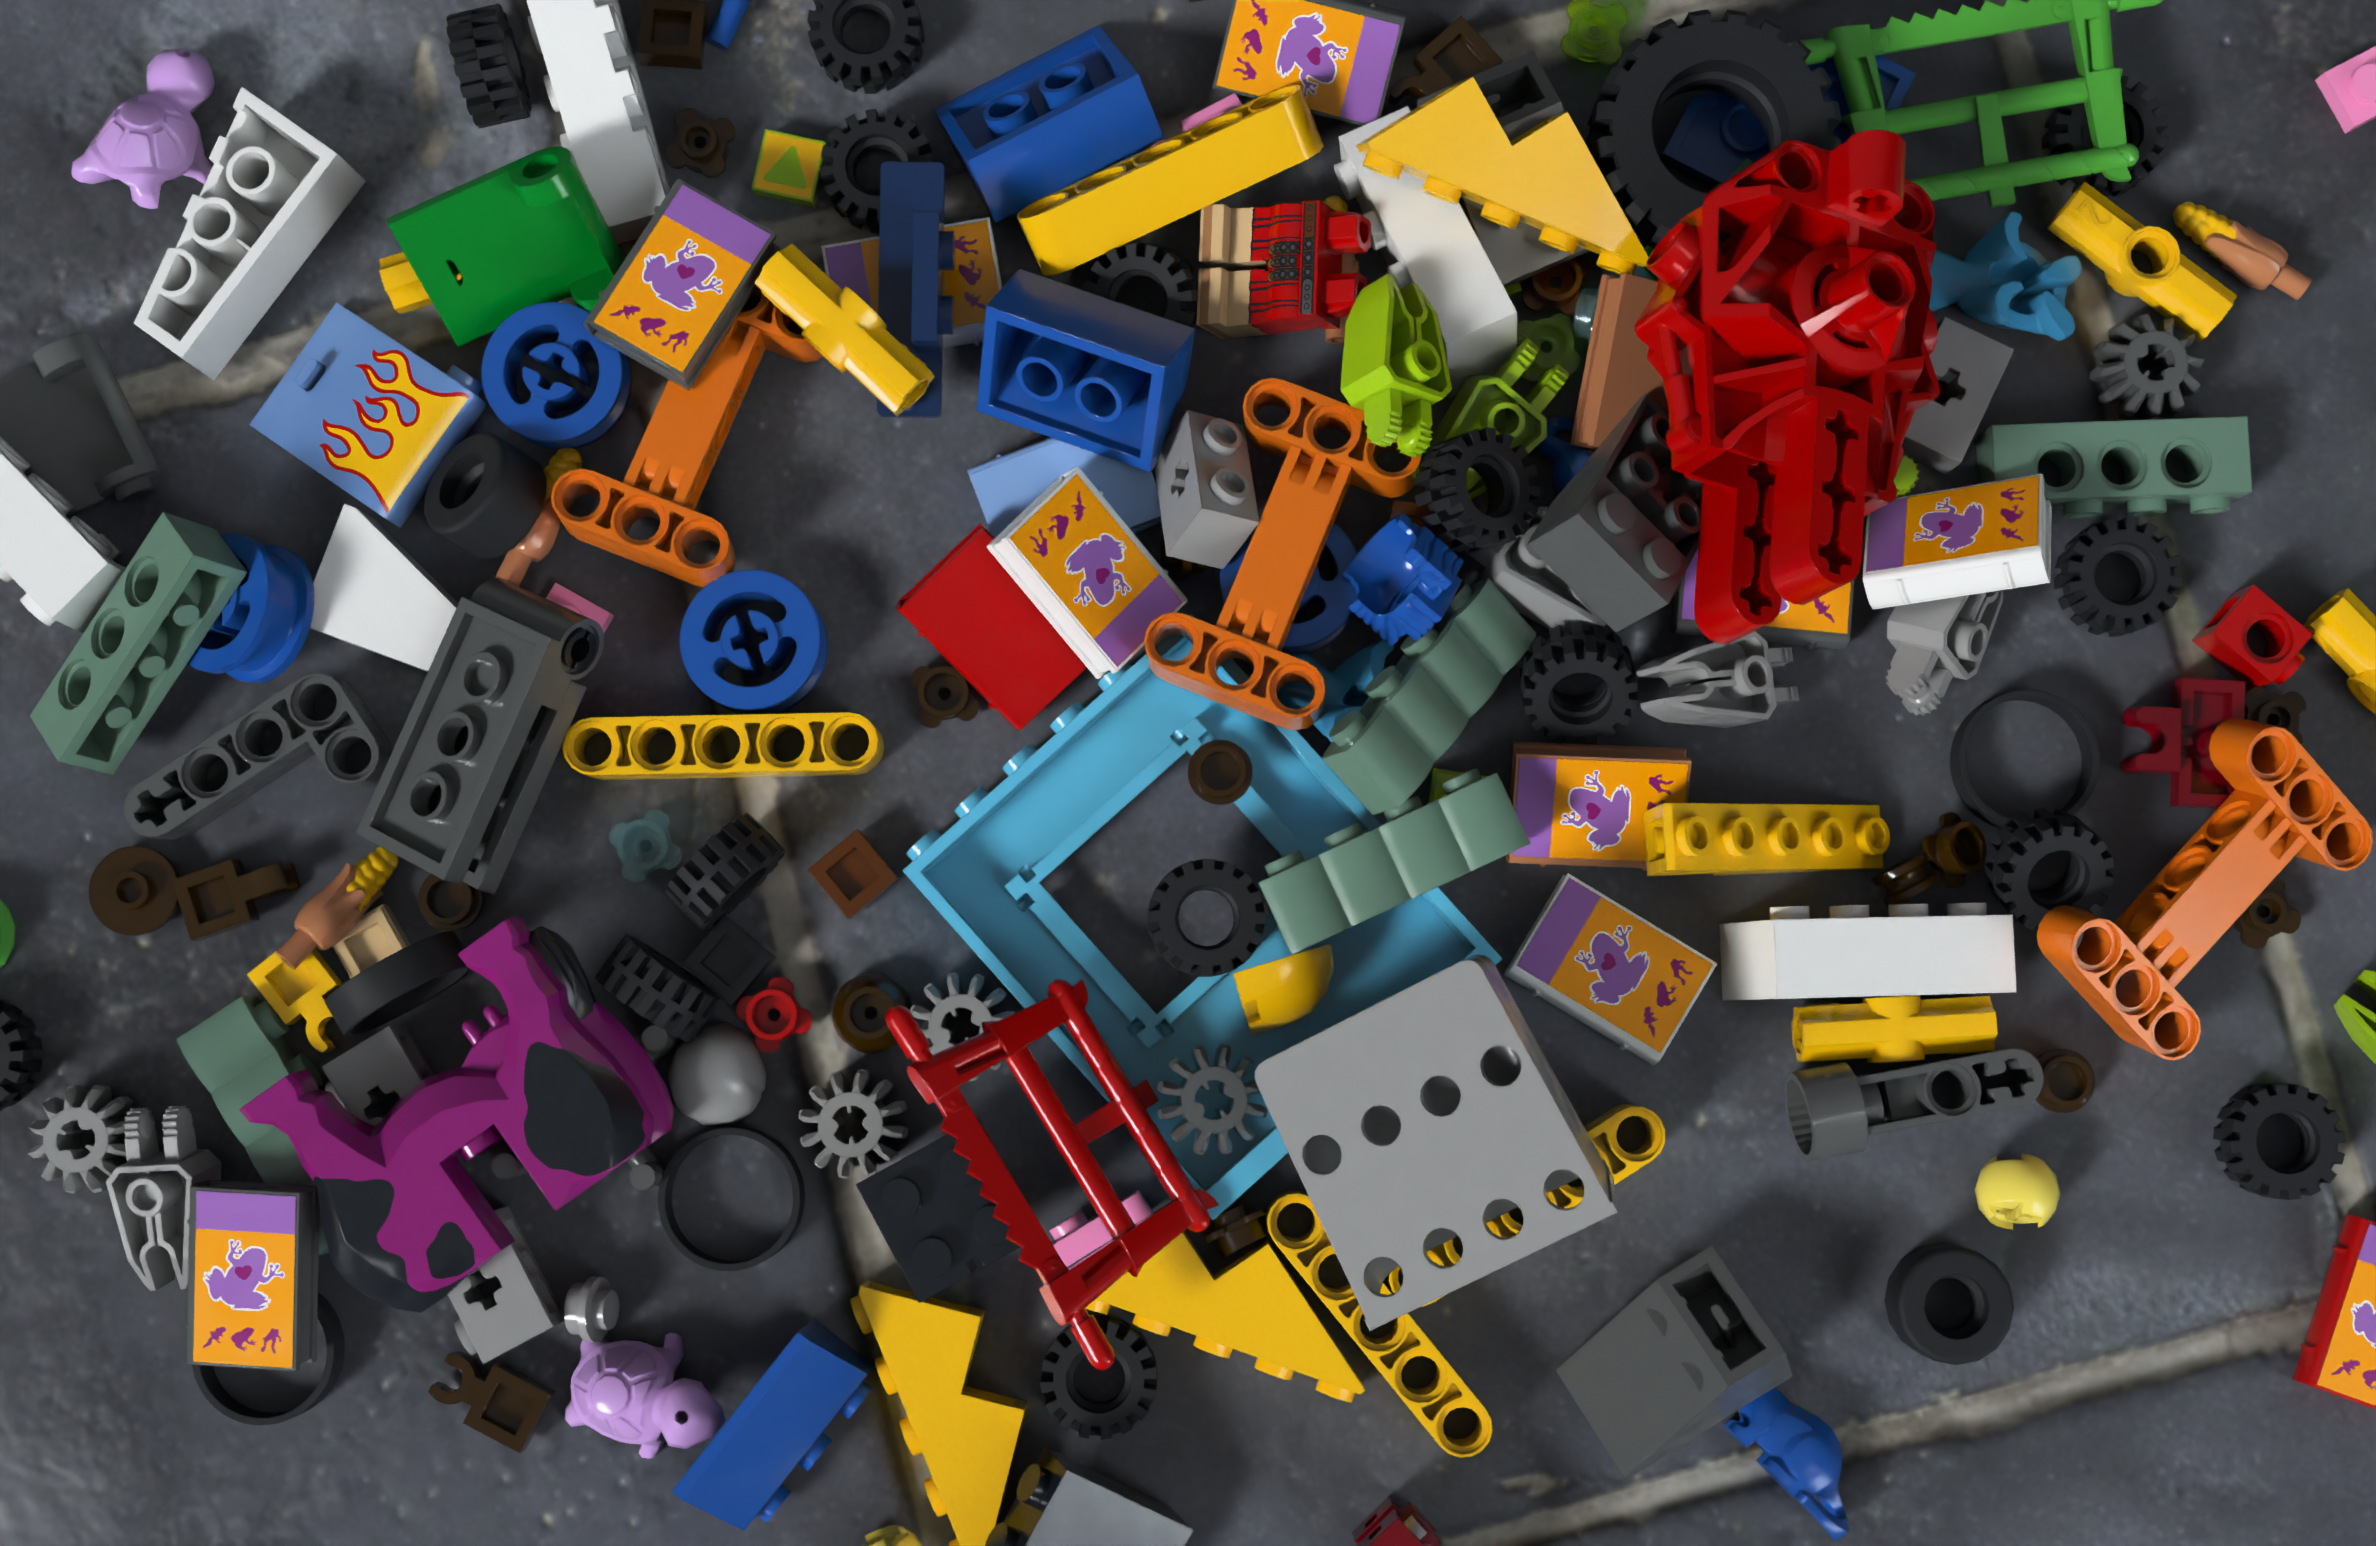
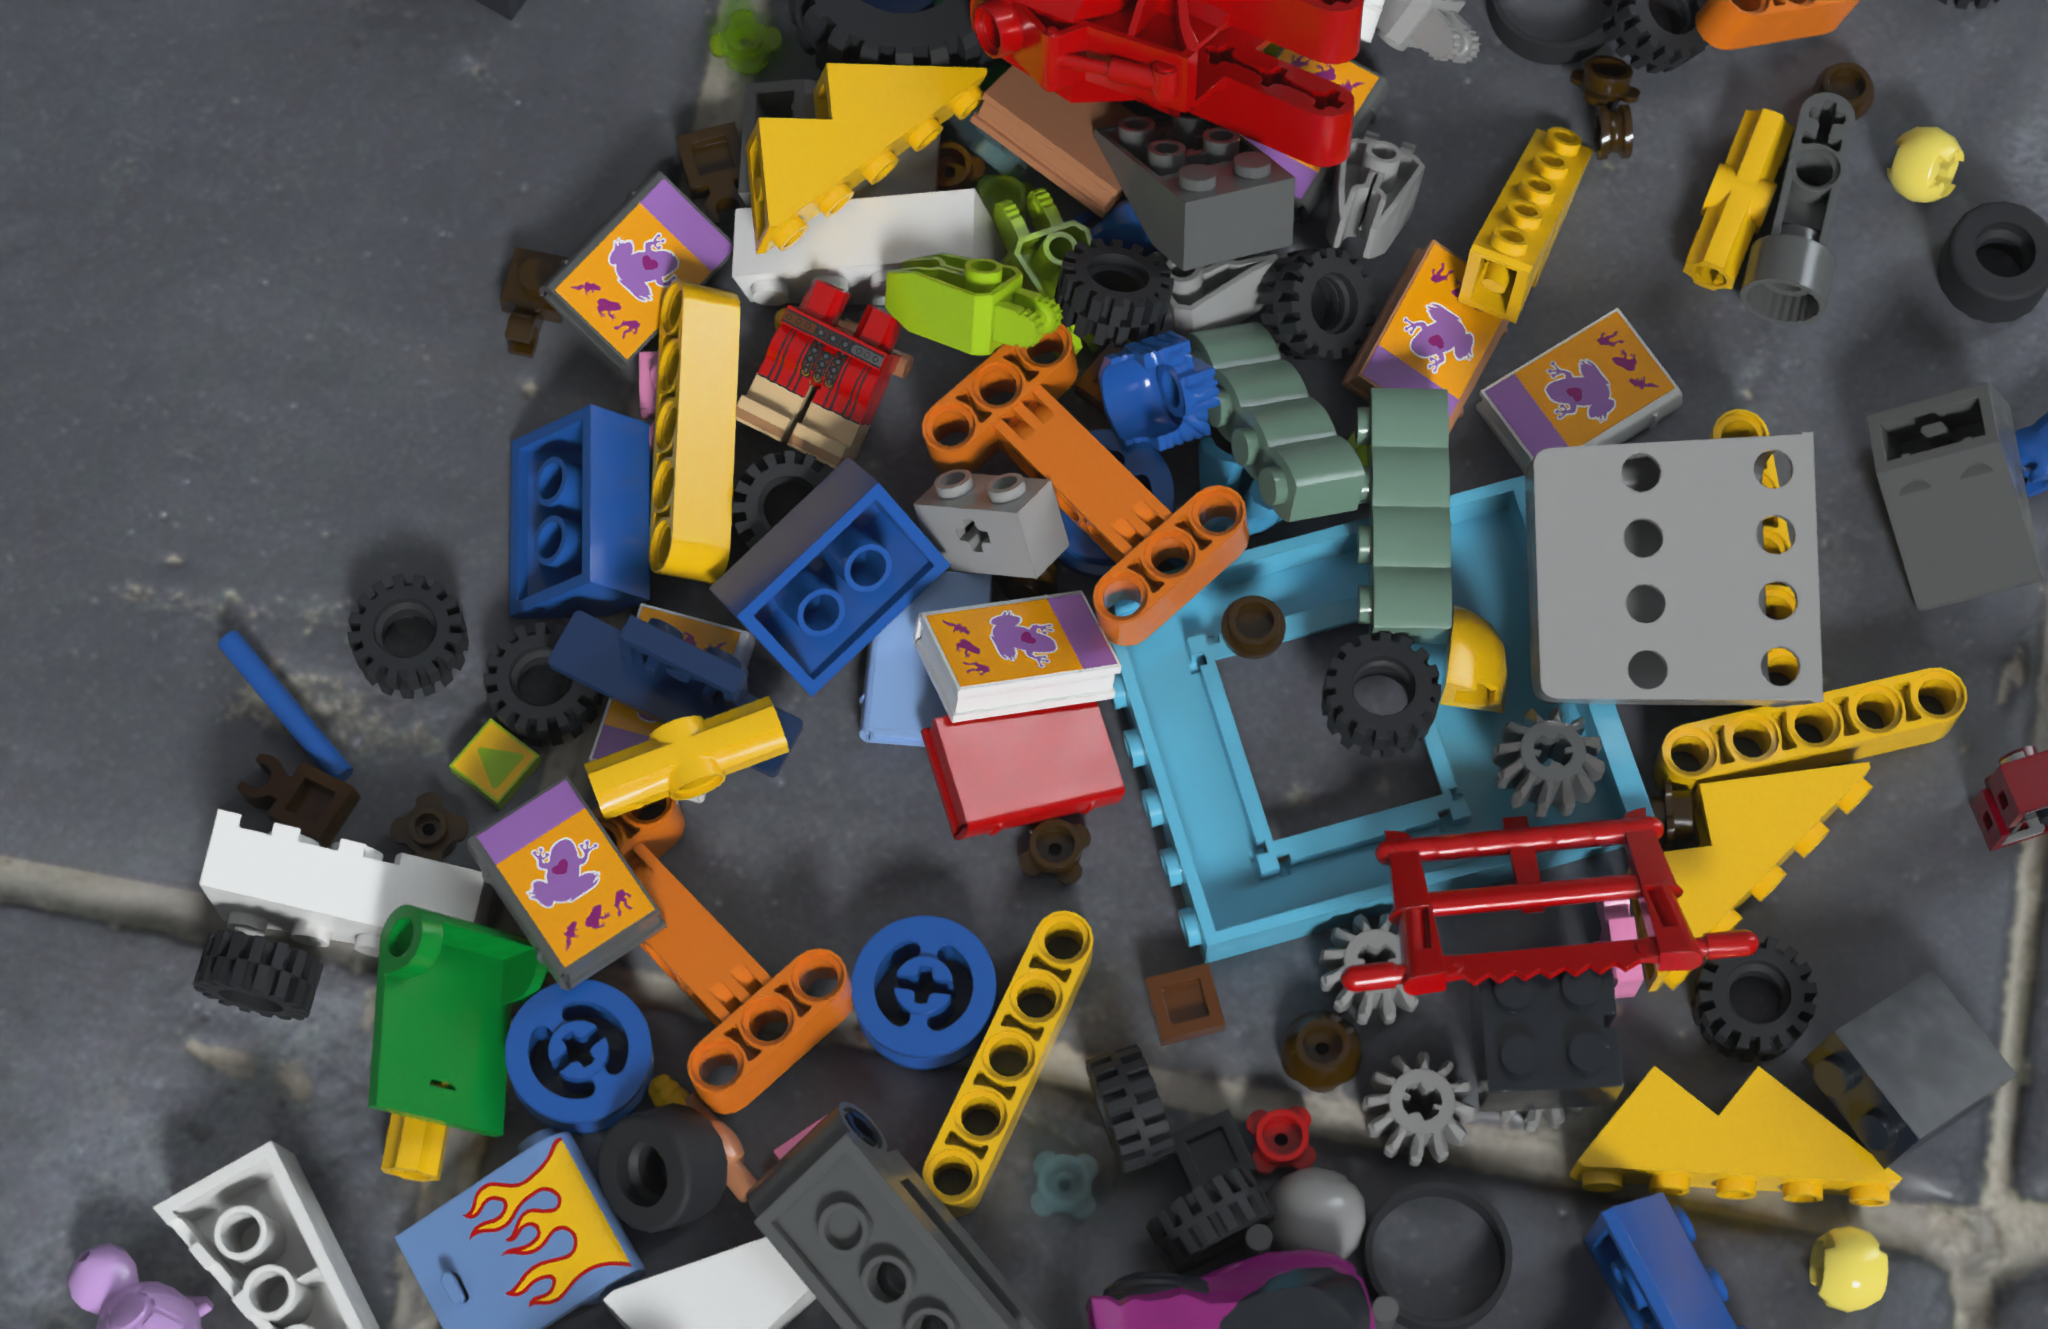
camera: 65 degrees left, 15 degrees down
white wedge [1719,903,2017,1001] -> none

